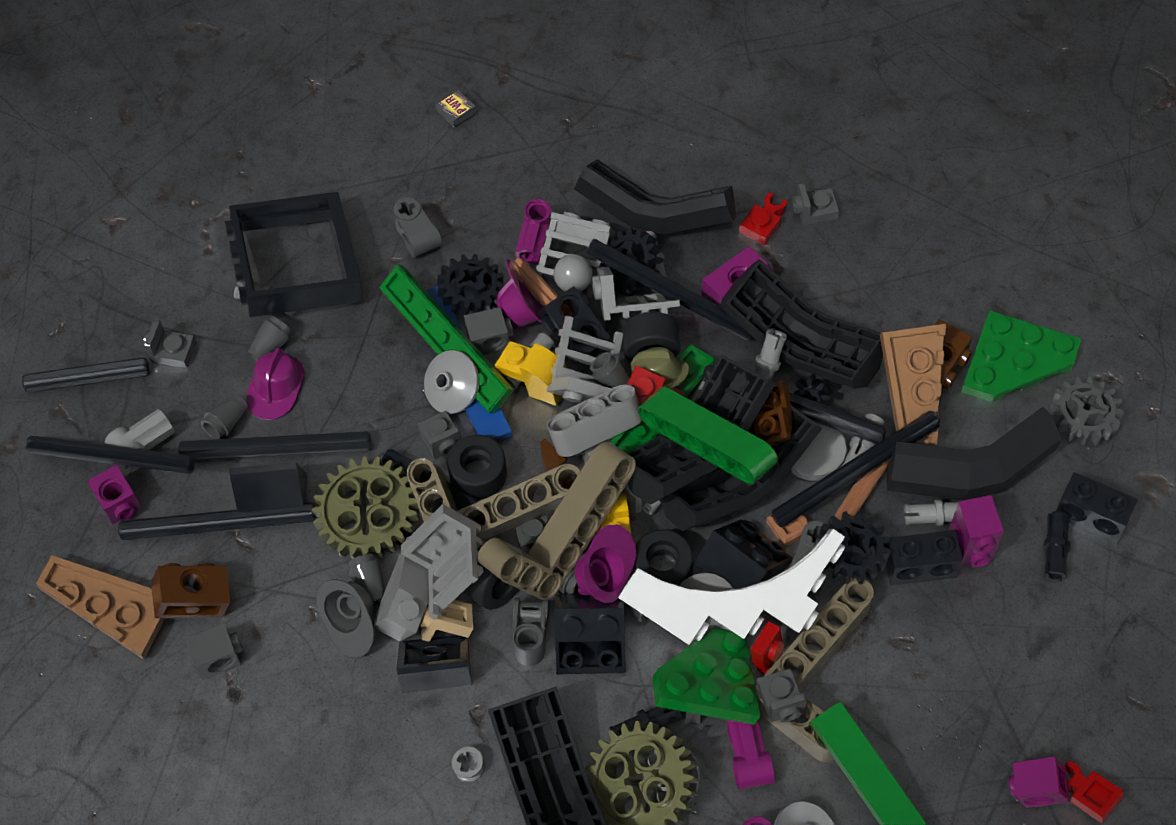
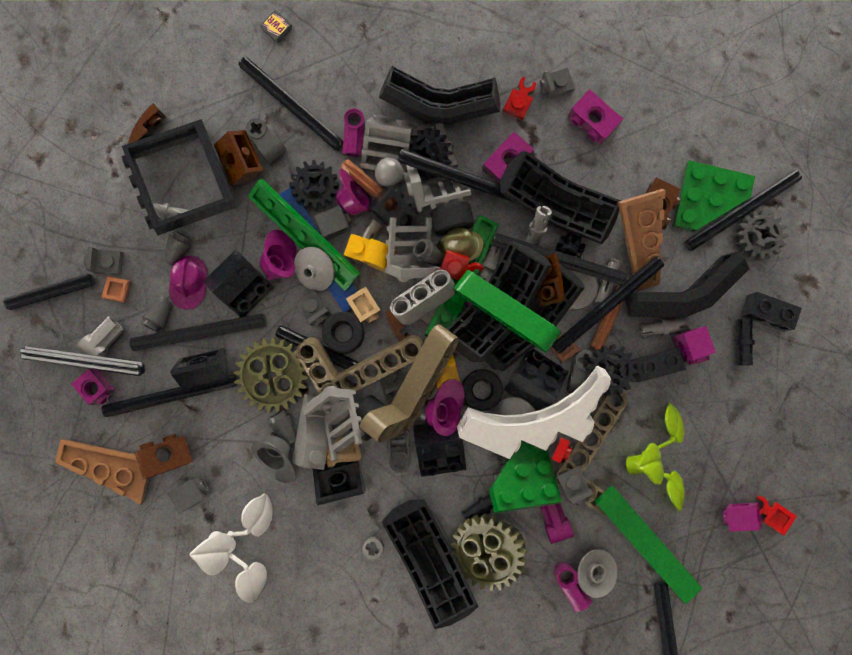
camera: 10 degrees left, 25 degrees up
none -> nougat tile [101,276,132,303]
none -> reddish brown slope [128,103,166,144]
none -> white plant [189,493,273,603]
none -> black slope [203,249,274,317]
none -> reddish brown brick [214,130,264,186]
none -> black axle [238,56,343,150]
none -> magenta piece [259,230,297,280]
none -> tan bracket [346,287,381,324]
none -> magenta brick [568,89,623,145]
none -> lime plant [626,402,685,512]
none -> black axle [685,169,802,251]

